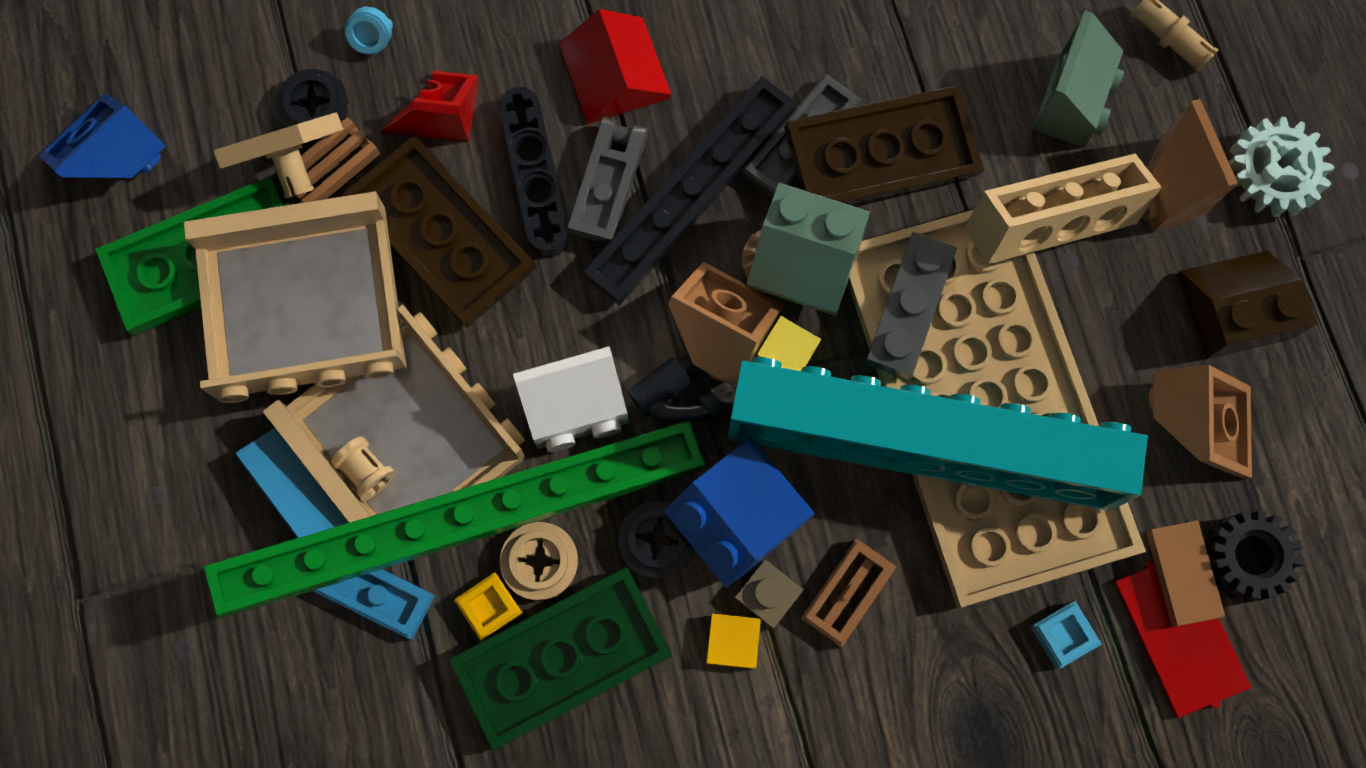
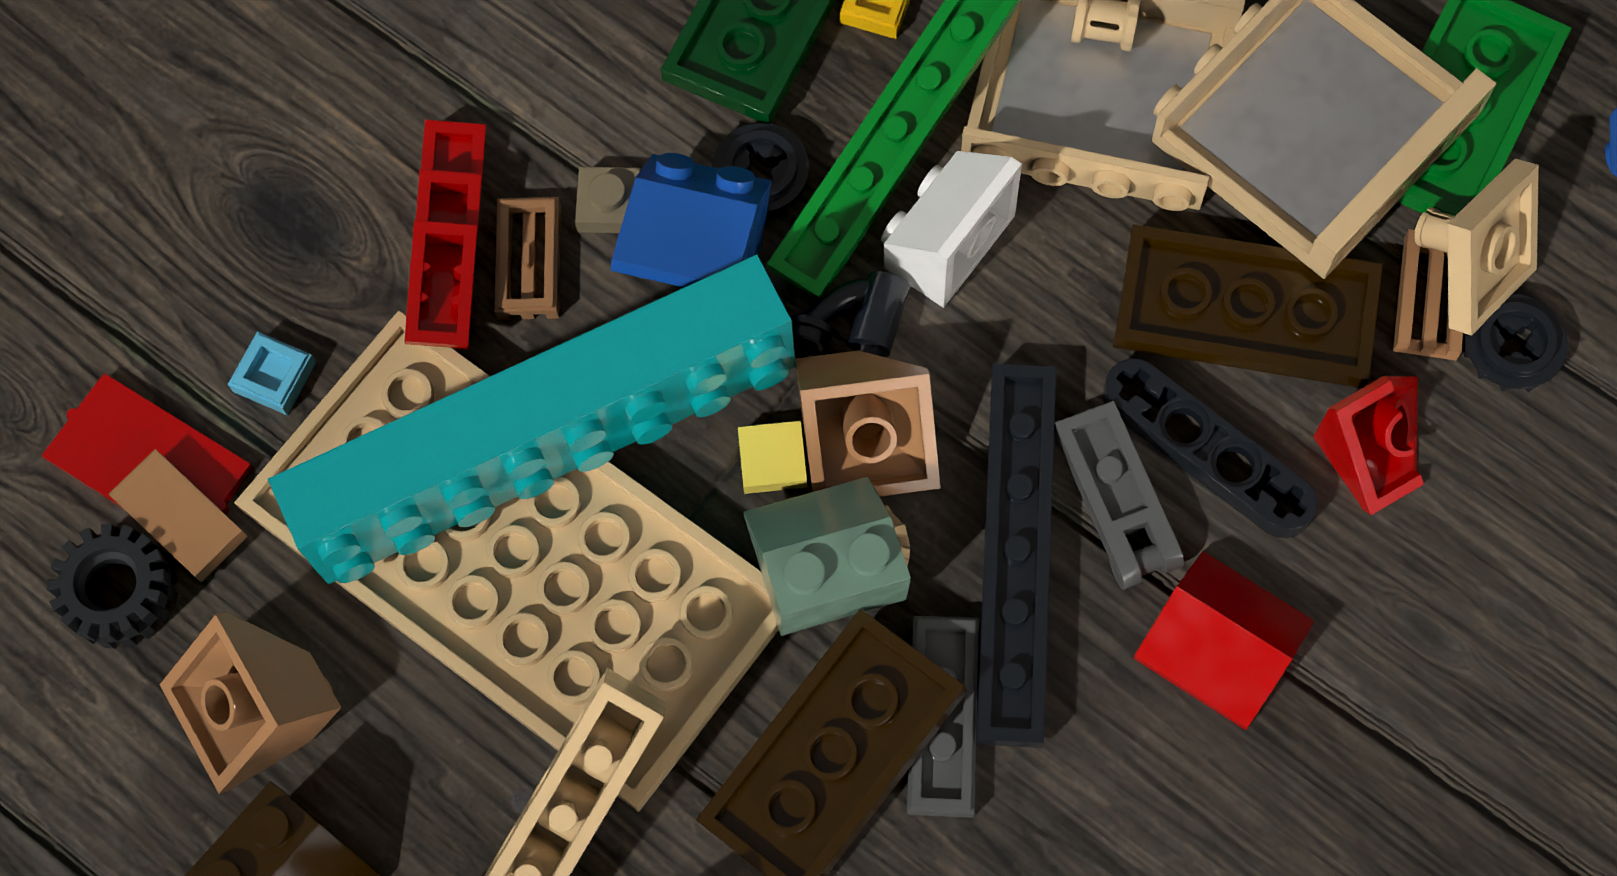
camera: 150 degrees right, 5 degrees down
medium azure tile [344,6,393,55] -> none
tan gear [500,522,579,601] -> none
yellow tile [706,613,761,669] -> none
dark grey plate [865,232,957,380] -> none
none -> red slope [404,119,486,349]

